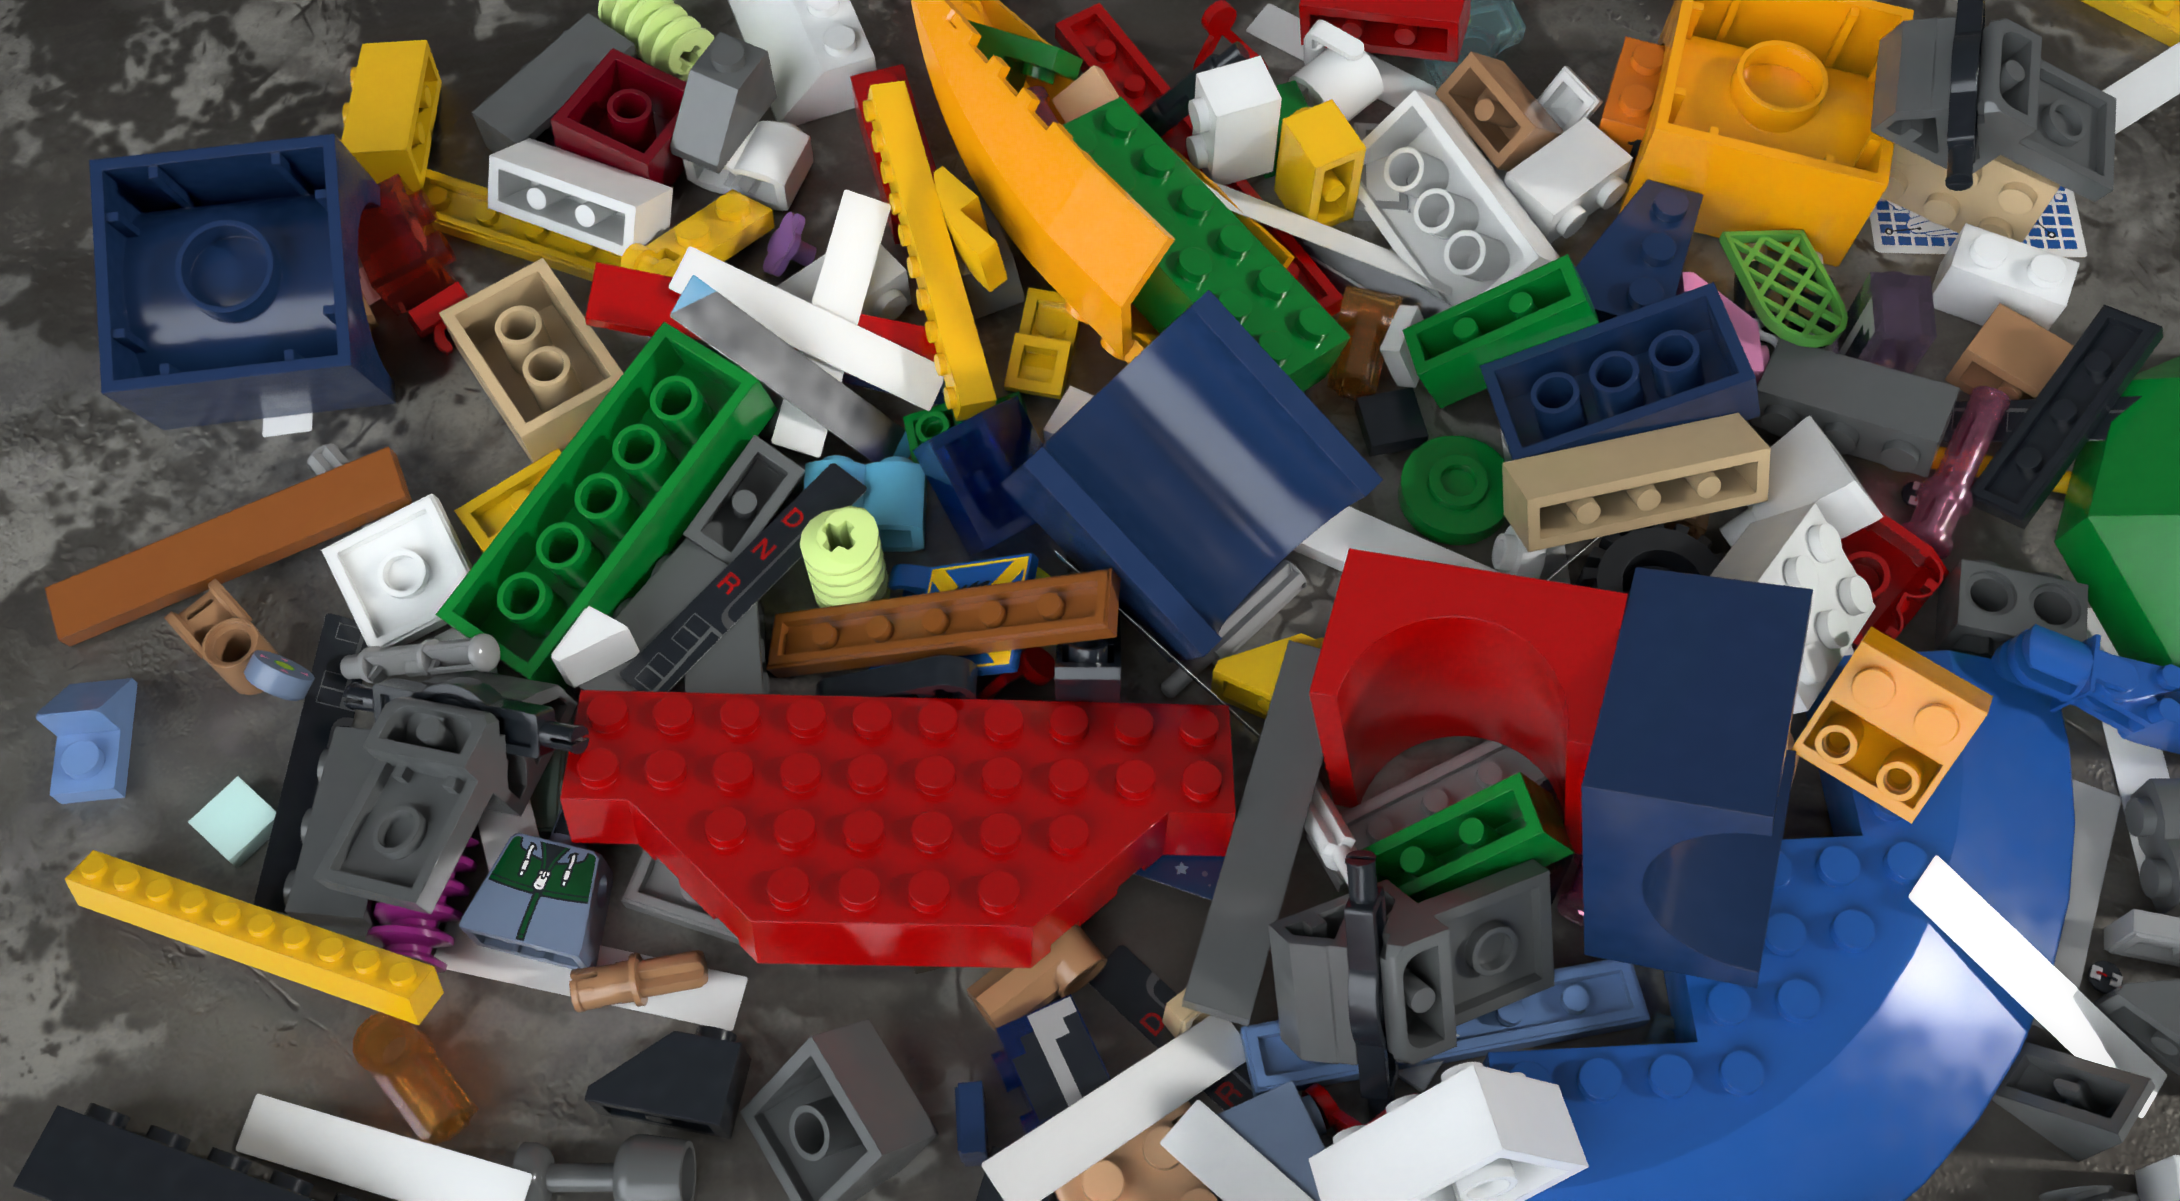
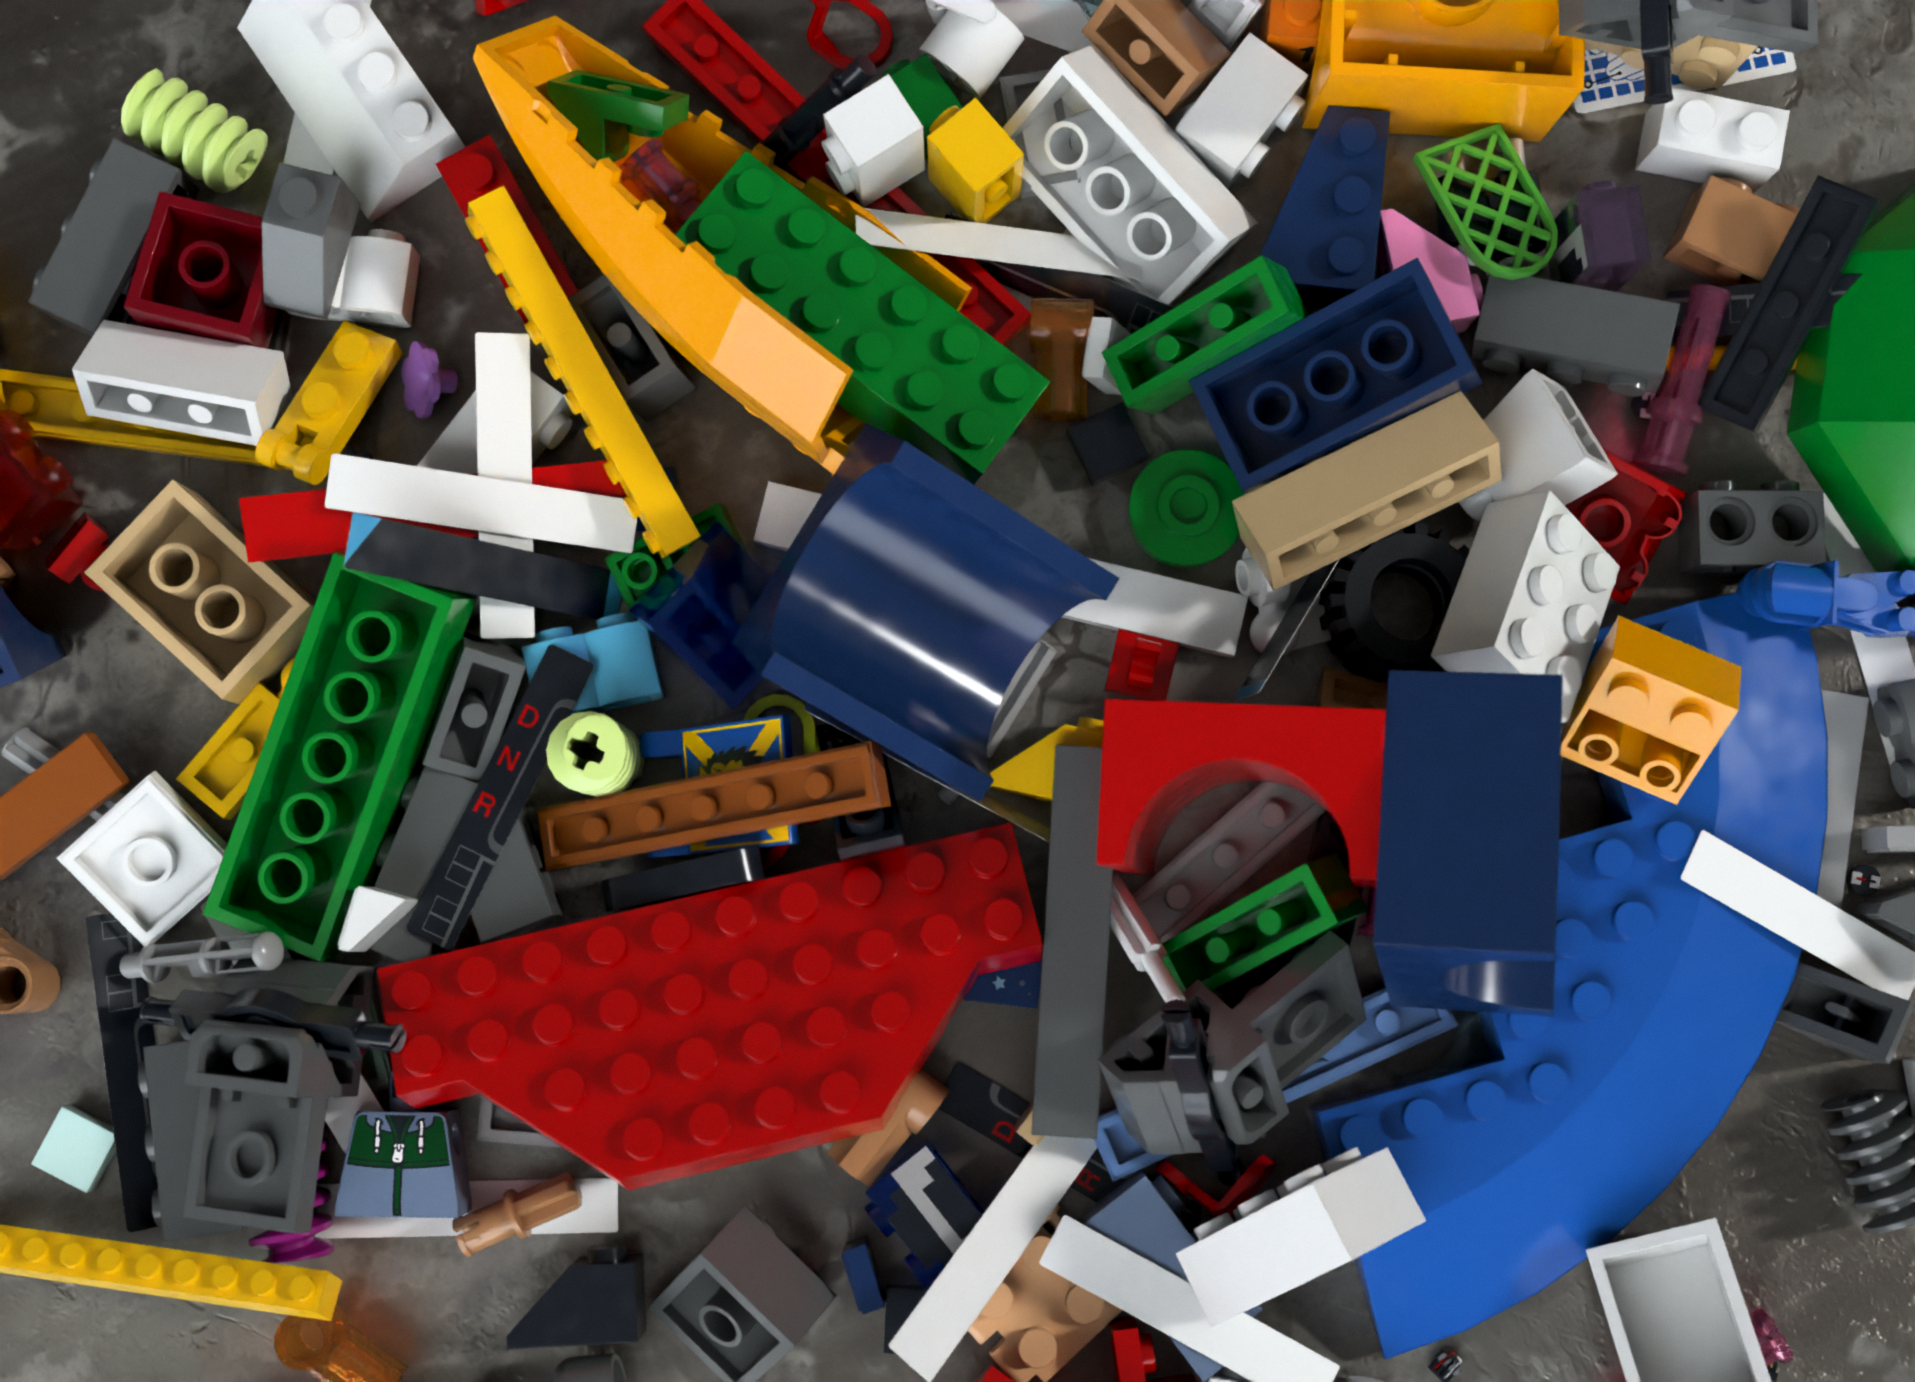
camera: 15 degrees left, 20 degrees up
sand blue tile [244,650,315,701] -> none
yellow slope [933,166,1008,292] -> none
yellow slope [1004,287,1081,400] -> none
light nougat tile [1052,65,1119,123] -> none

